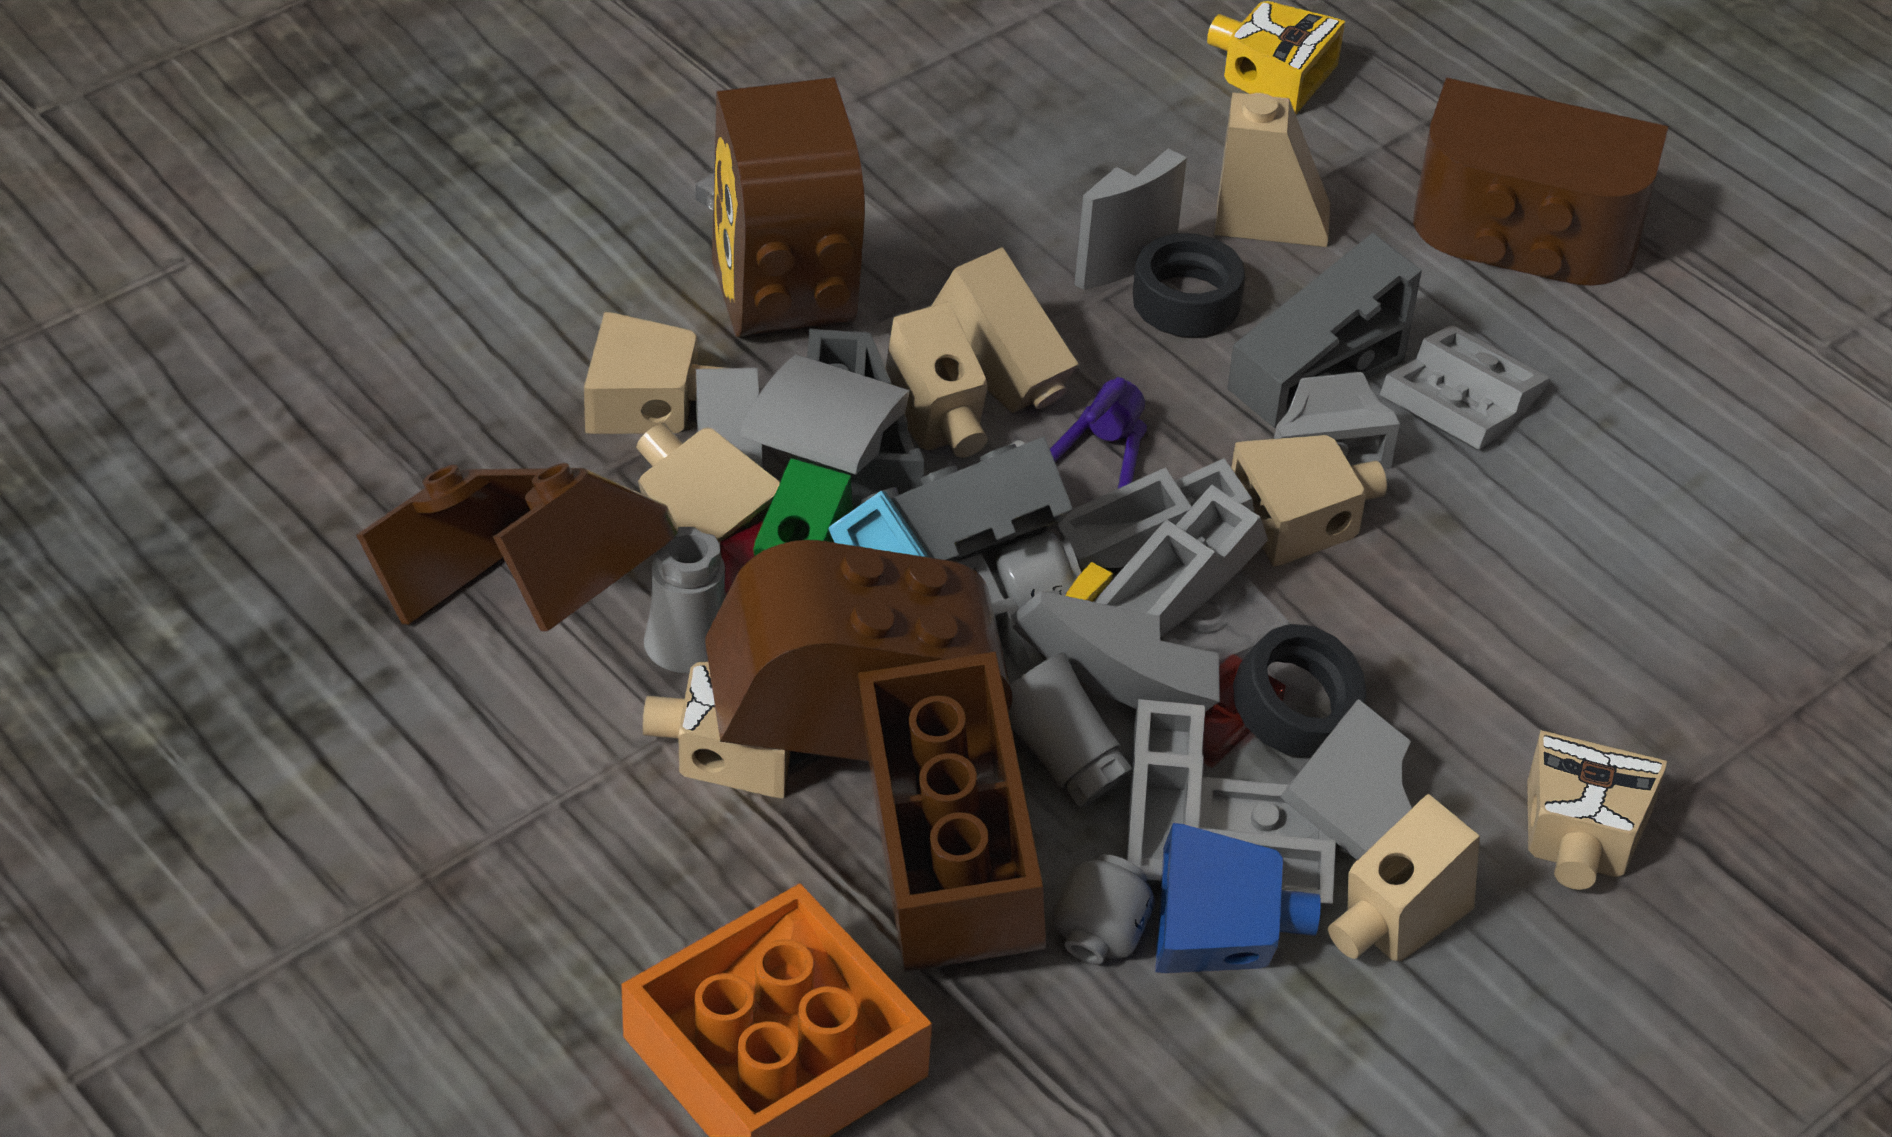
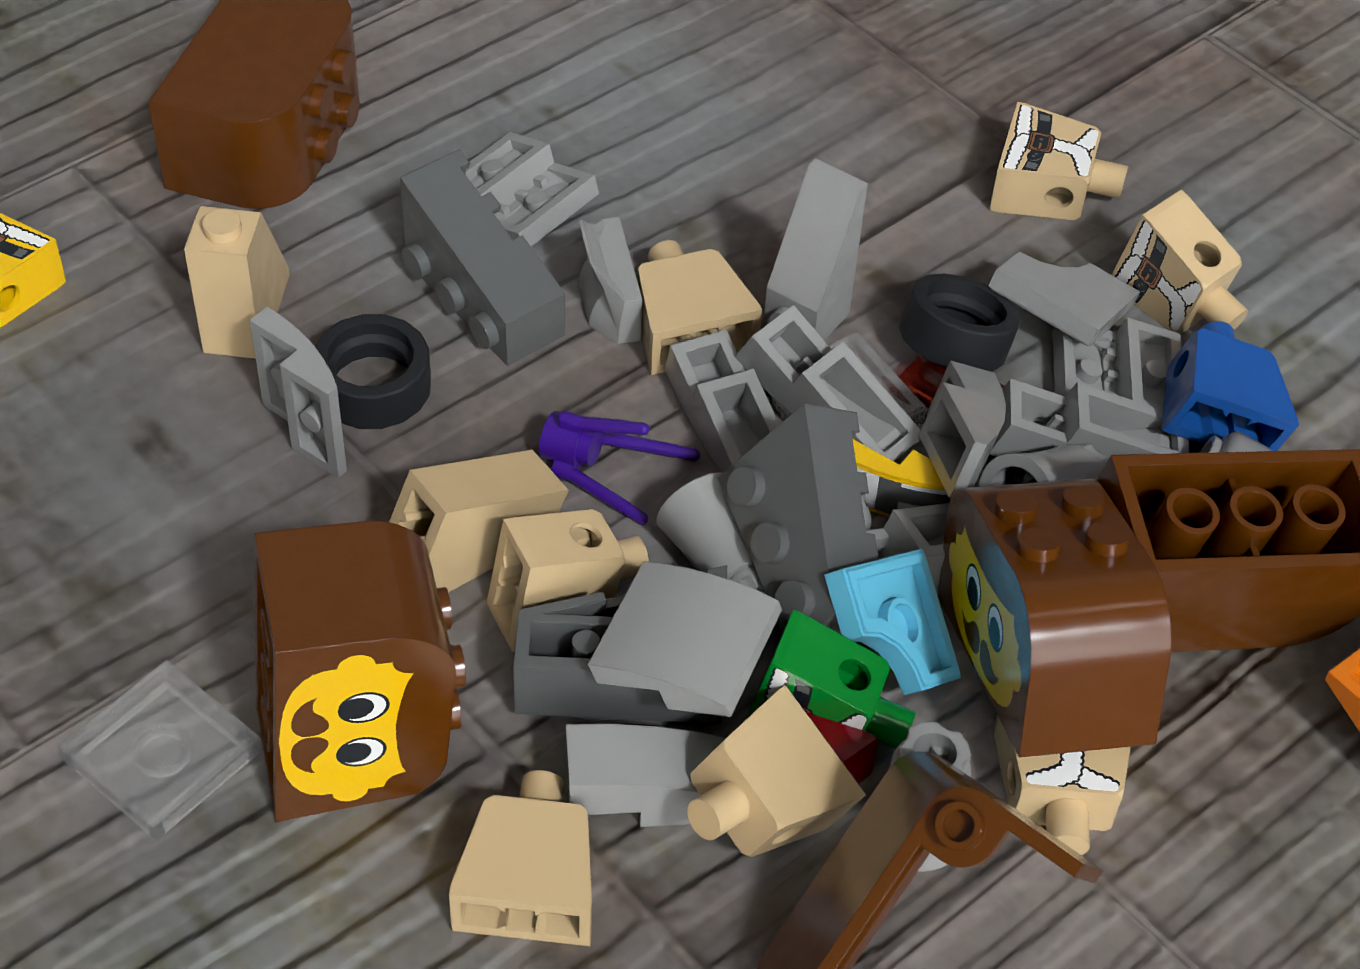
camera: 90 degrees left, 5 degrees up
none -> light grey slope [763,158,868,340]

